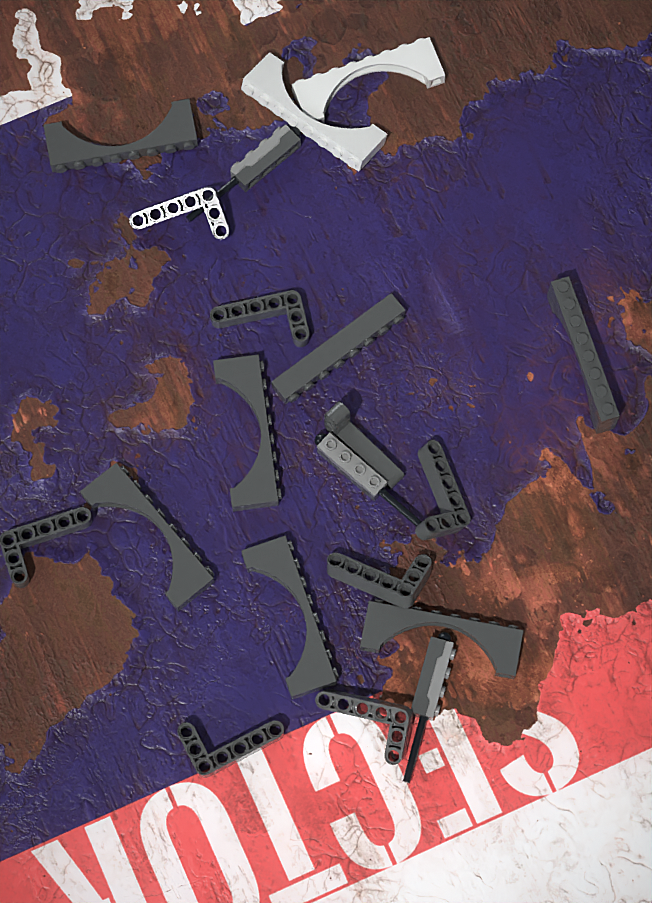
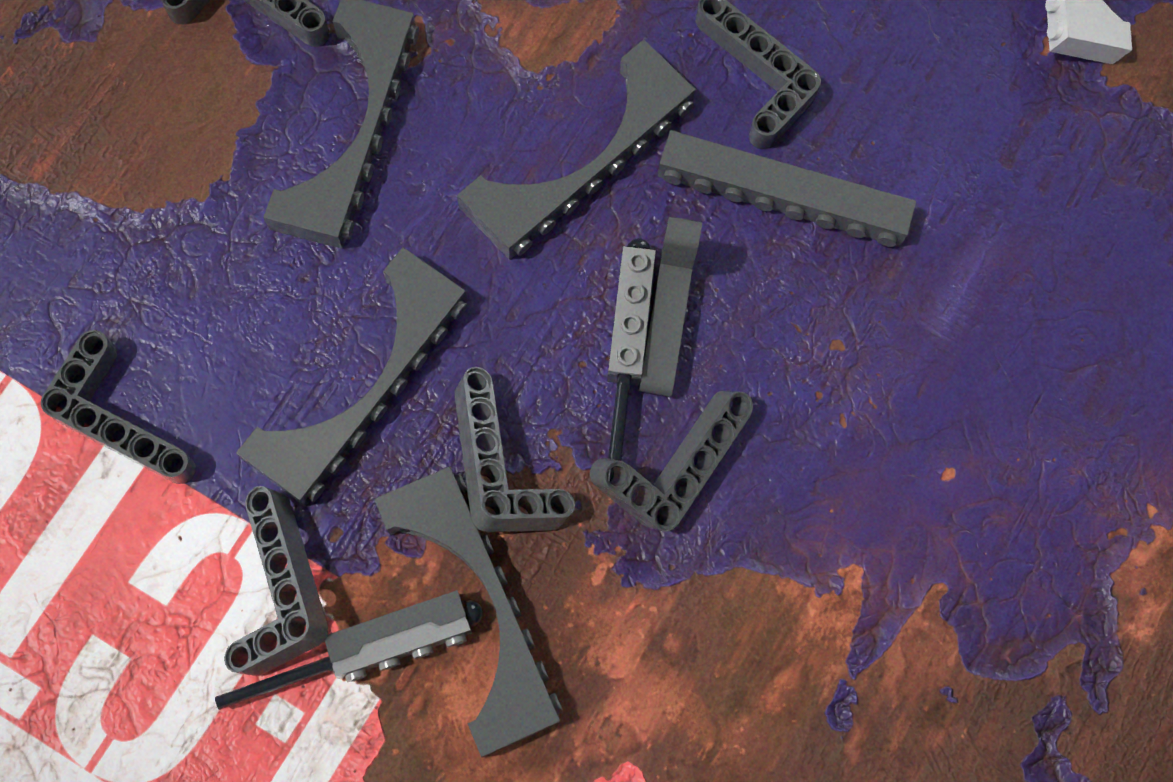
camera: 50 degrees right, 0 degrees up
dark grey arch [547,276,620,434] -> none

